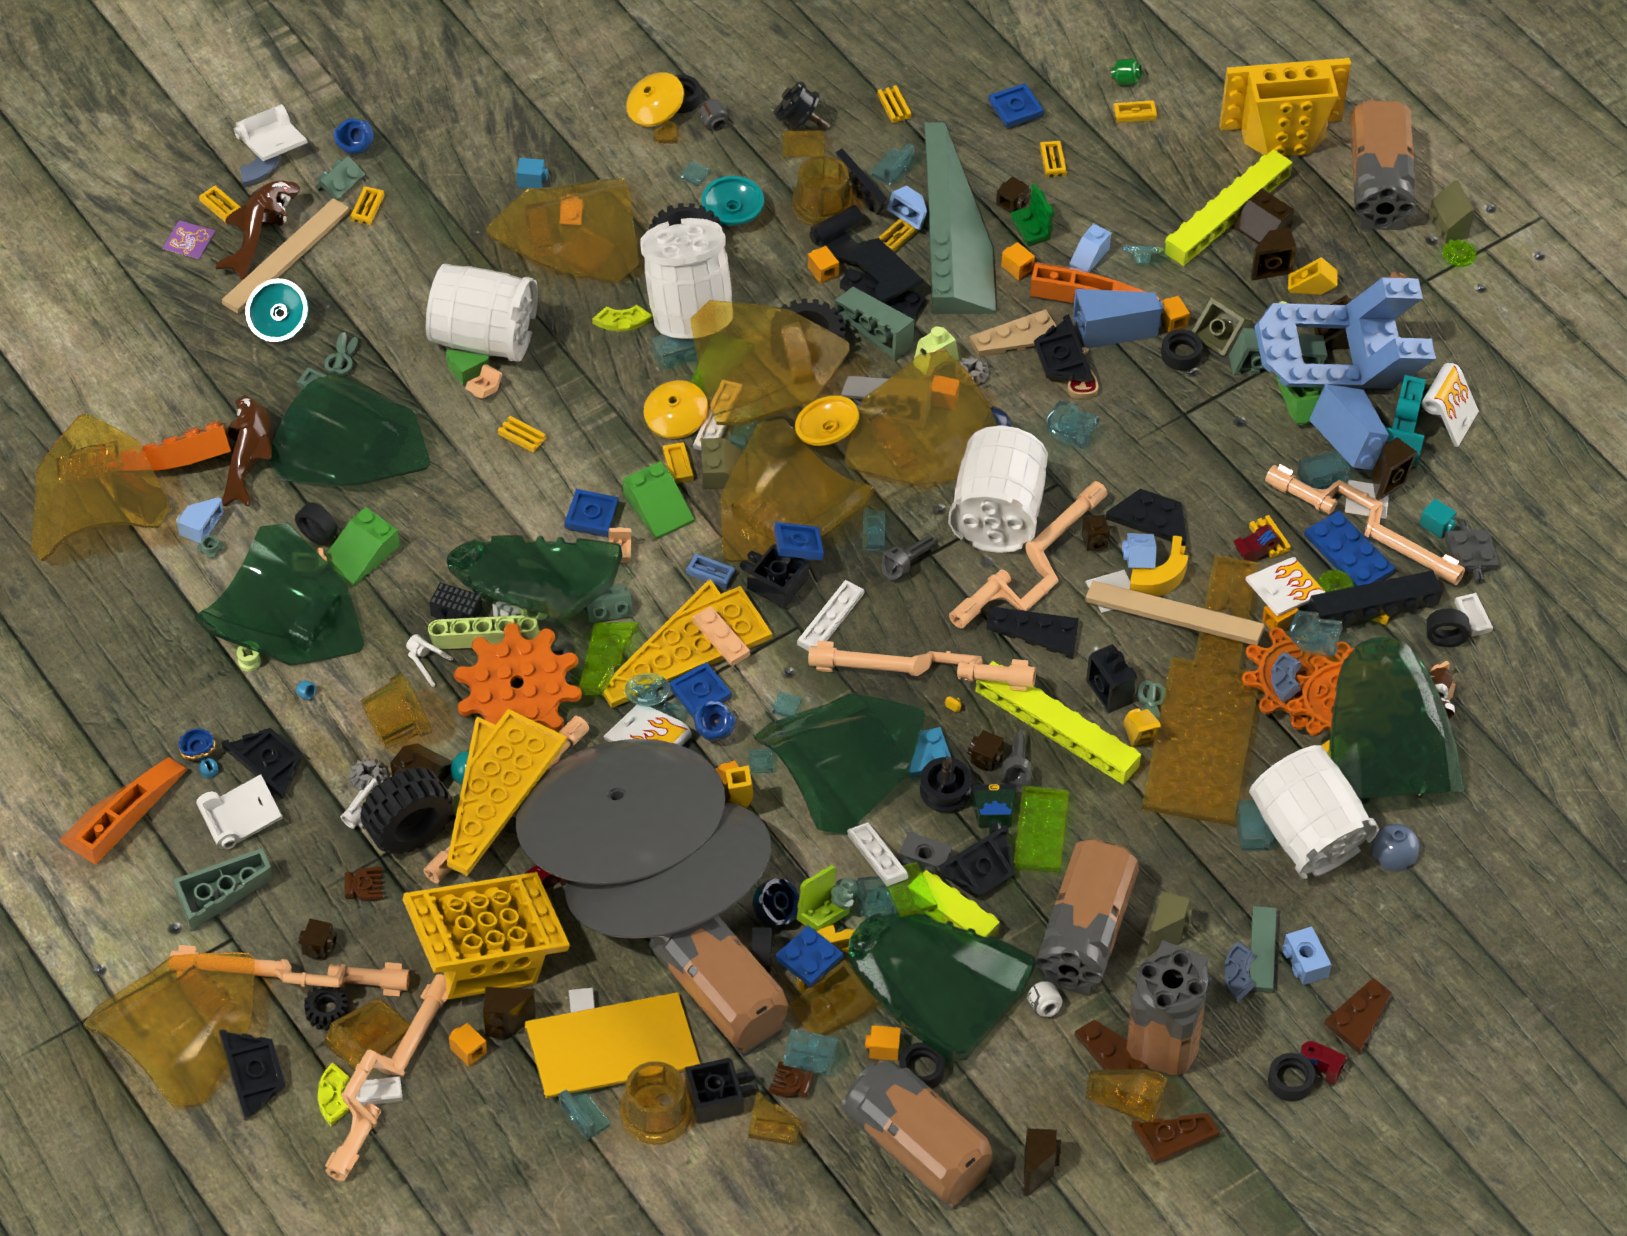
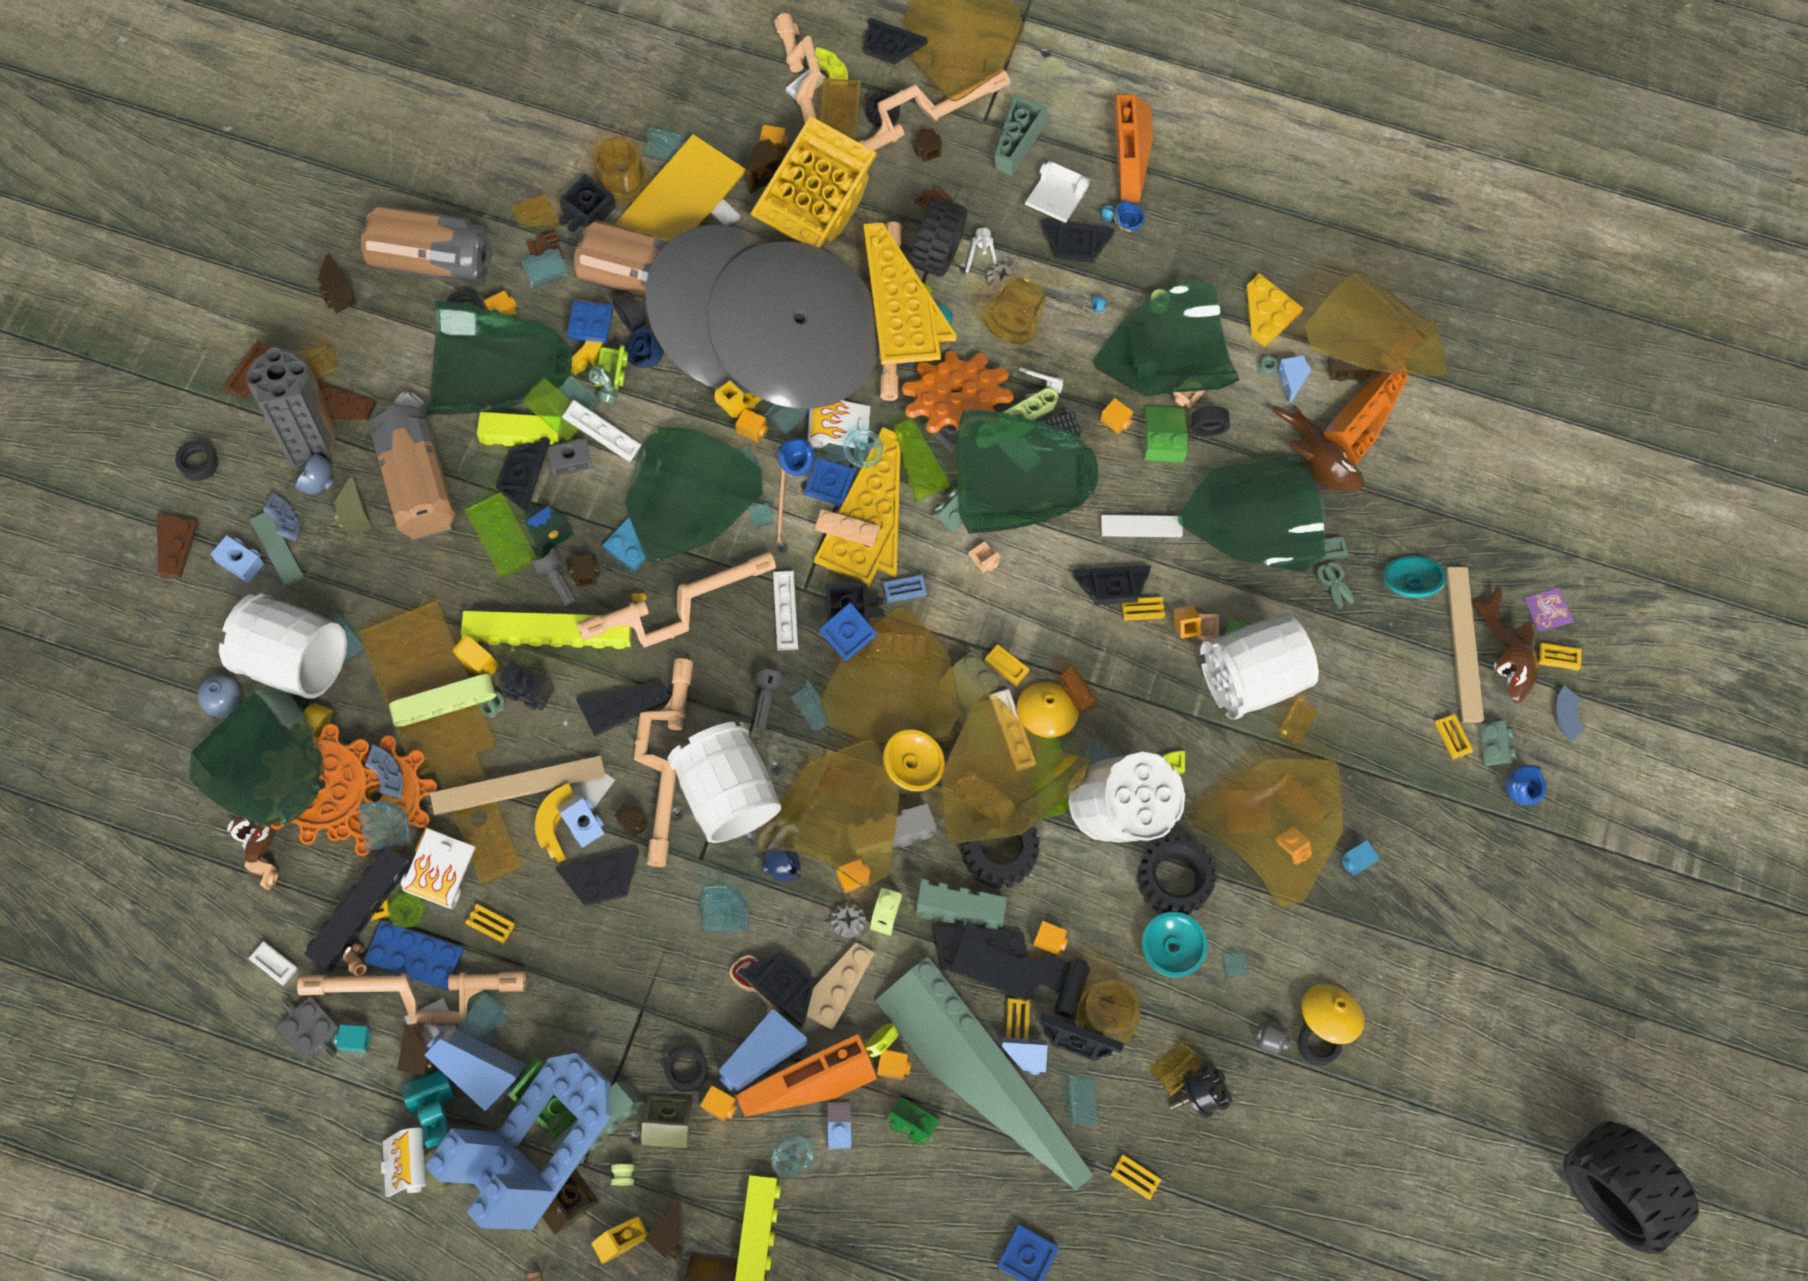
camera: 140 degrees right, 15 degrees up
white door [234,104,308,161] -> none
dark brown slope [390,743,452,783] -> none
blue plate [564,489,619,537] -> none
bright green slope [623,461,694,540] -> none
clear yellow tile [653,121,677,144] -> none
clear yellow slope [790,960,880,1041] -> none
black wheel [920,756,972,812] -> none
dark brown brick [996,176,1031,213] -> none
yellow tile [1040,141,1067,178] -> none
dark red leg [1233,525,1280,566] -> none
dark red leg [1300,1041,1347,1085] -> none
black tyre [1427,608,1469,647] -> none
none -> medium nougat arm [343,943,367,976]
none -> yellowish green beam [389,674,496,727]
none -> light nougat piece [777,468,785,542]
none -> neon yellow piece [864,1023,899,1057]
none -> clear orange panel [1057,666,1097,713]
none -> black wing [1072,565,1151,605]
none -> light orange brick [1100,398,1133,434]
none -> white tile [1101,515,1183,537]
none -> light orange brick [1173,606,1201,638]
none -> yellow plate [1246,273,1303,348]

